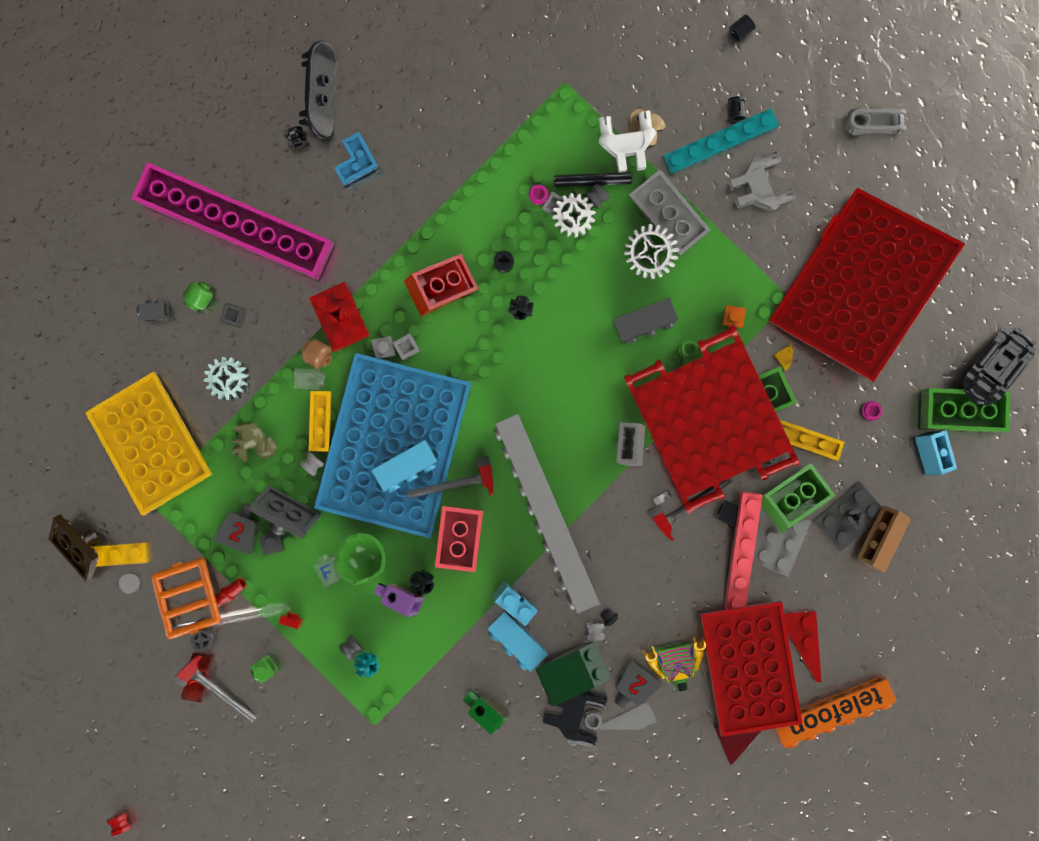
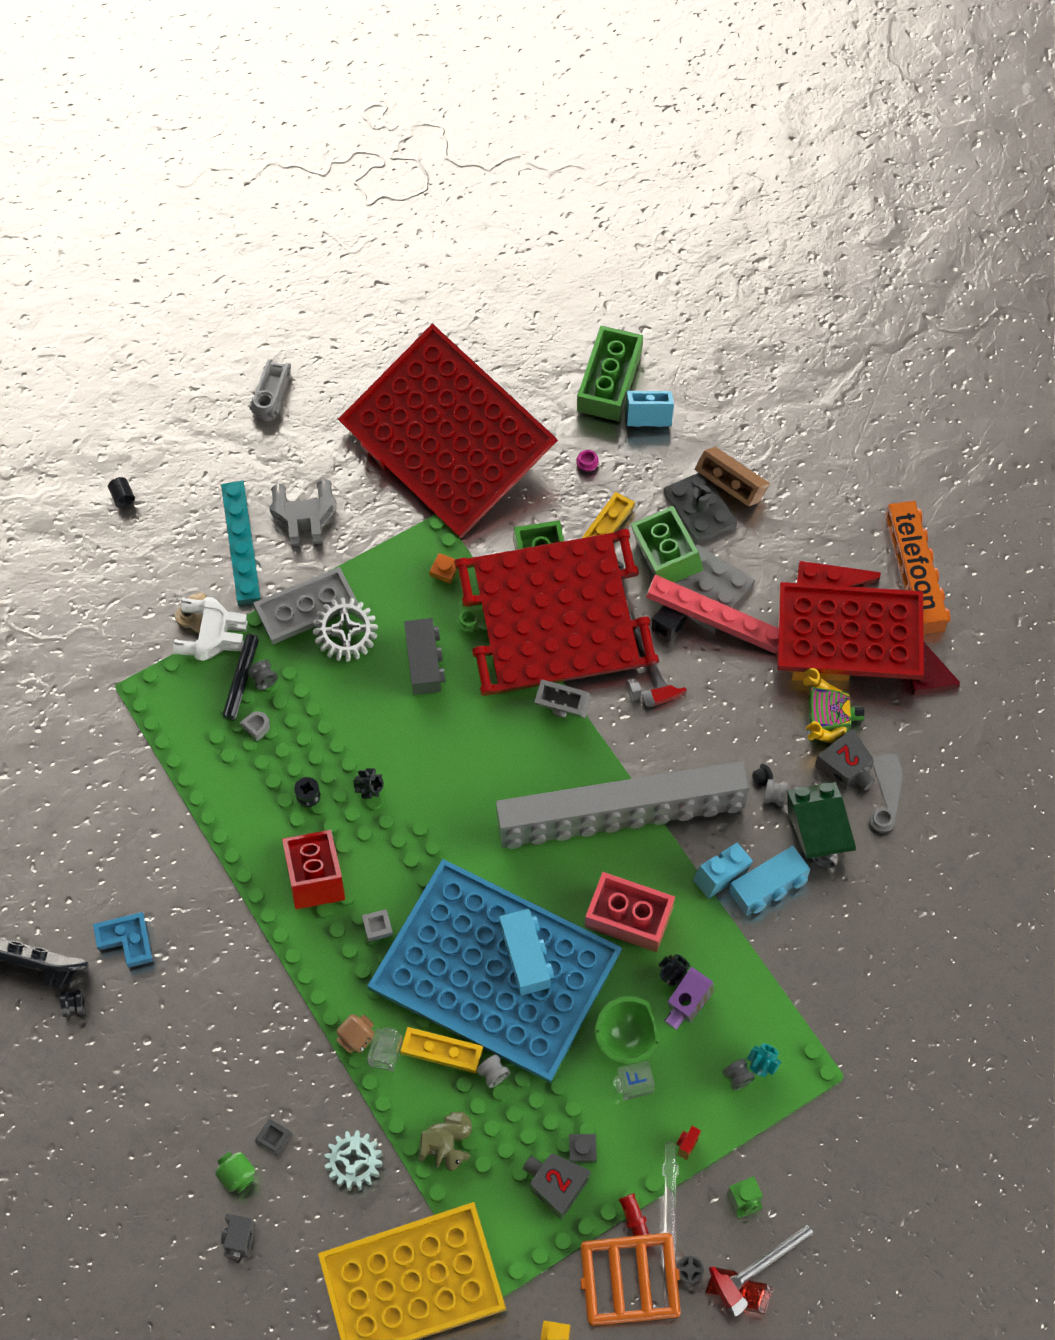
camera: 85 degrees left, 25 degrees down
dark pink brick [131,162,334,280] -> none
dark grey plate [249,485,321,539] -> none
red plate [309,281,370,353] -> none
light grey plate [372,336,396,359] -> none
dark grey piece [406,457,493,499] -> none
green torso [463,691,510,735] -> none
dark pink plate [529,185,548,205] -> none
black connector [543,690,608,748] -> none
white gear [552,193,596,238] -> none
black bush [728,96,746,121] -> none
yellow tile [772,344,793,372] -> none
black piece [963,328,1036,405] -> none

